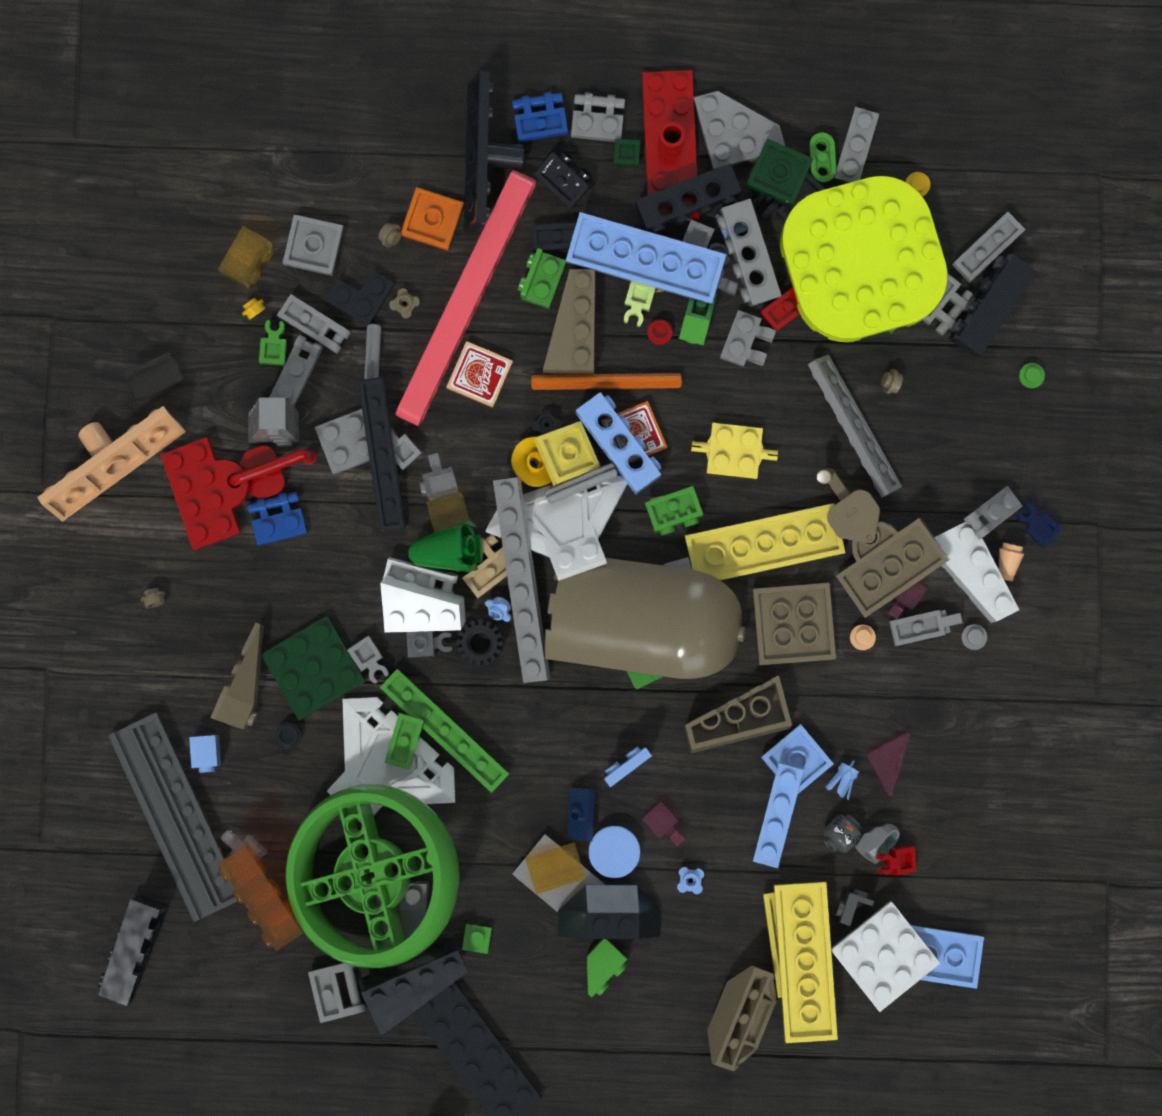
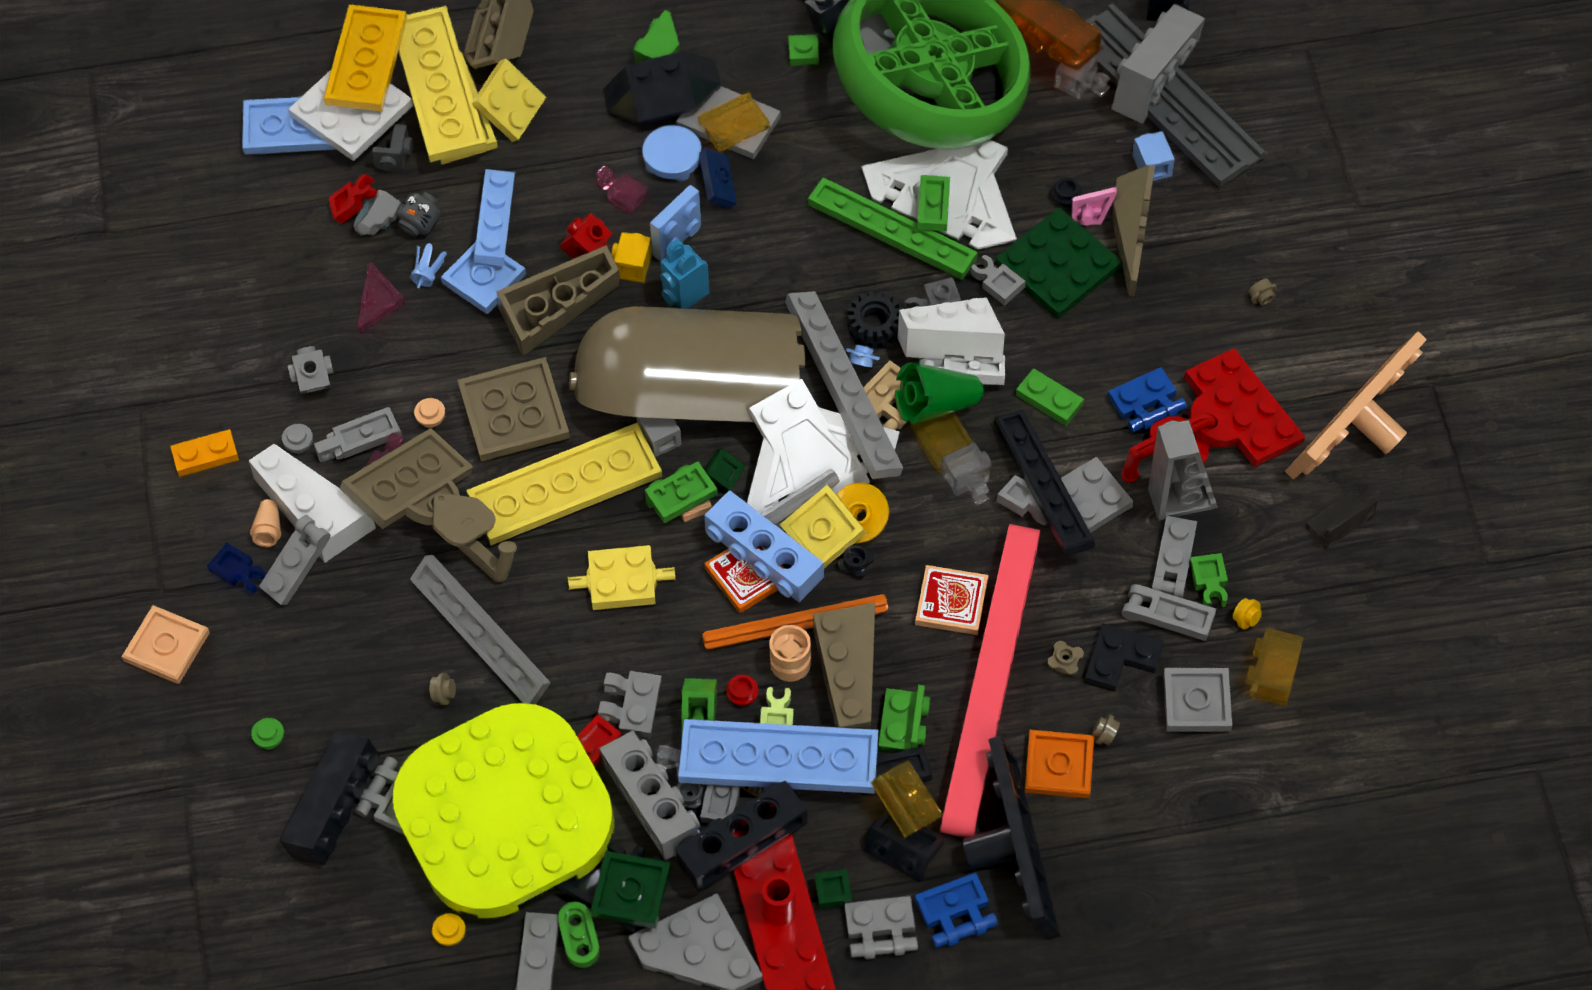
camera: 170 degrees right, 25 degrees down
light grey axle [364,324,381,379] -> none
light blue plate [677,867,704,894] -> none
light grey plate [952,212,1026,283] -> none
none -> light nougat tile [122,605,210,685]
none -> light orange plate [170,429,239,477]
none -> light grey brick [288,346,334,394]
none -> yellow plate [324,5,407,112]
none -> light yellow plate [472,59,546,142]
none -> red brick [559,213,612,259]
none -> yellow brick [611,232,652,283]
none -> dark azure hinge [660,239,710,309]
none -> dark green plate [705,448,745,492]
none -> light nougat wheel [769,625,811,682]
none -> clear yellow plate [870,760,943,838]
none -> bright green plate [1016,368,1084,426]
none -> bright pink piece [1071,187,1117,225]
none -> light grey wedge [1112,4,1205,124]

